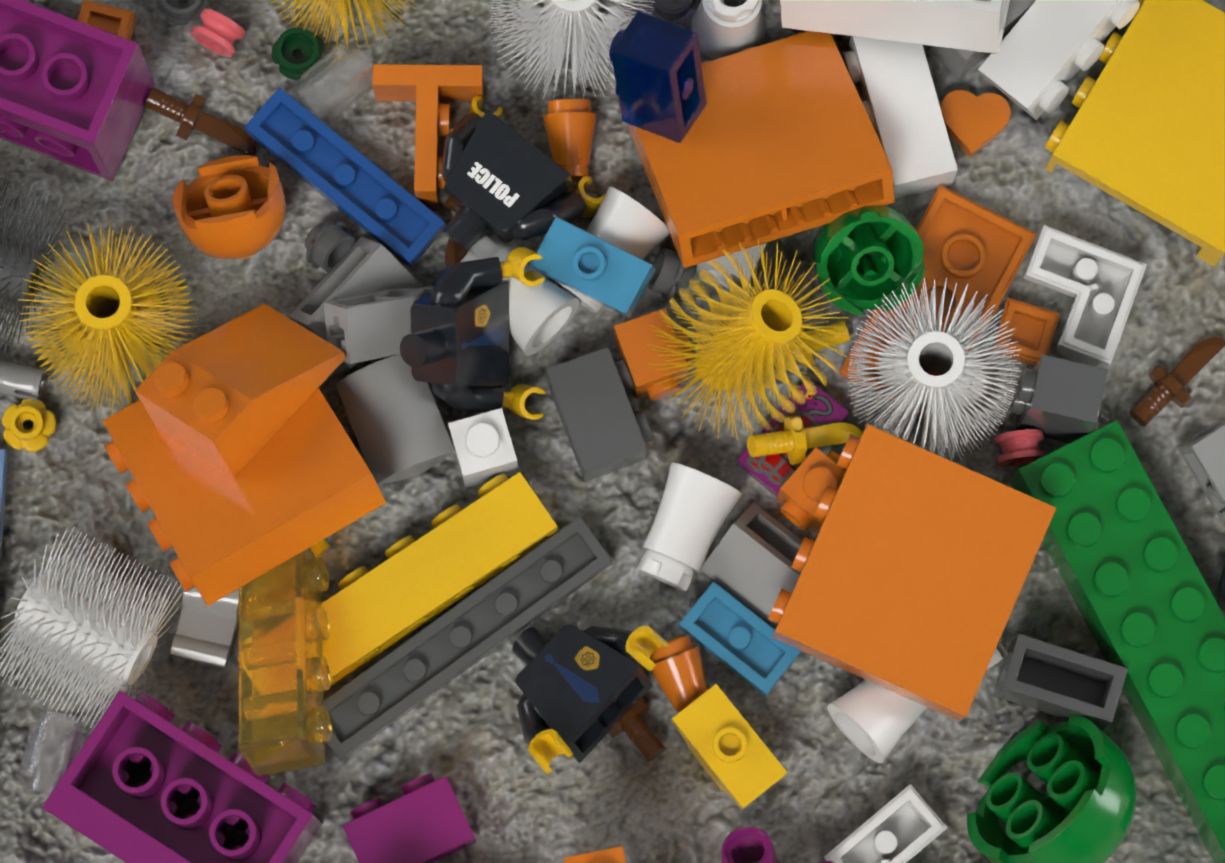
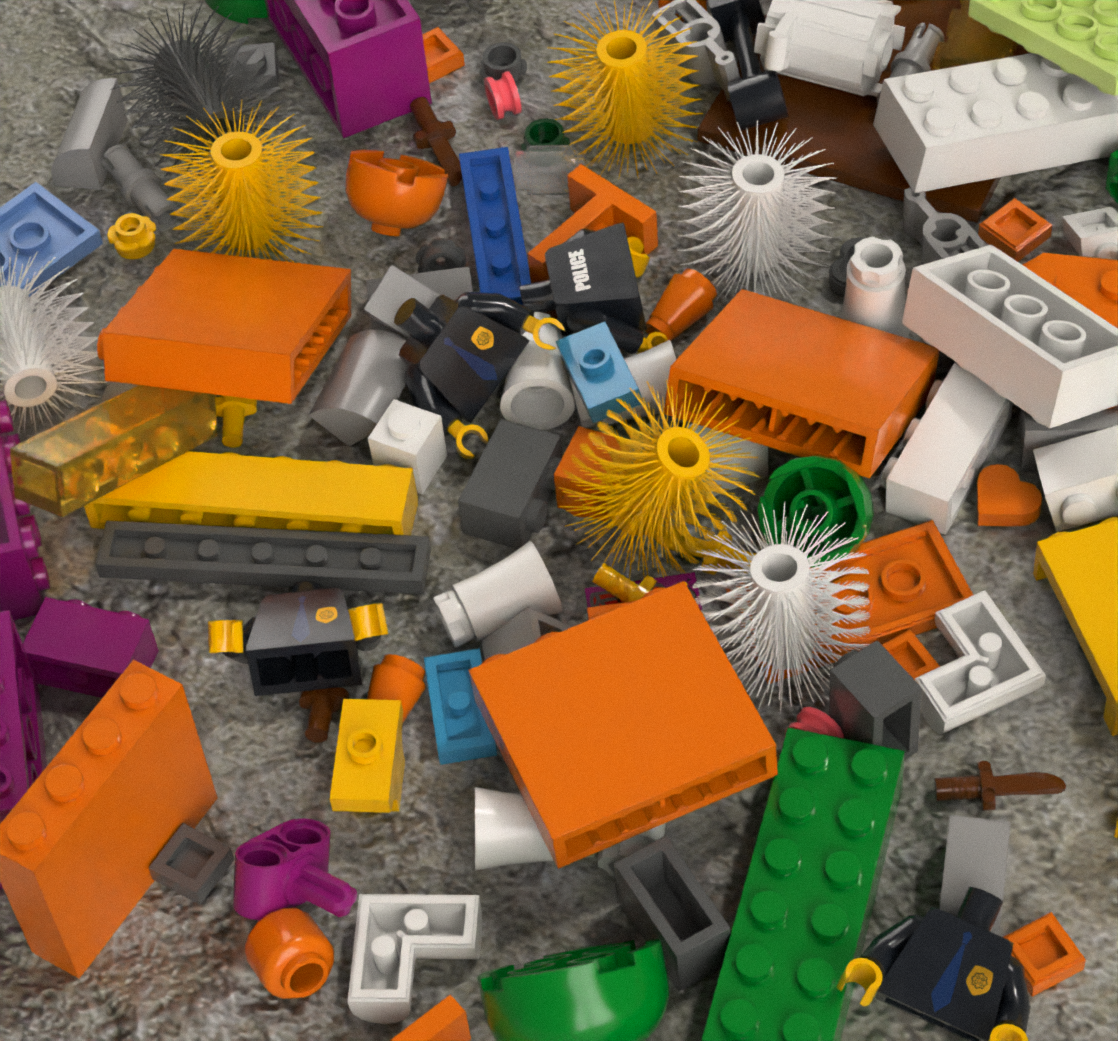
camera: 50 degrees right, 25 degrees down
orange slope [135,303,346,479] -> none
clear blue brick [609,11,707,143] -> none

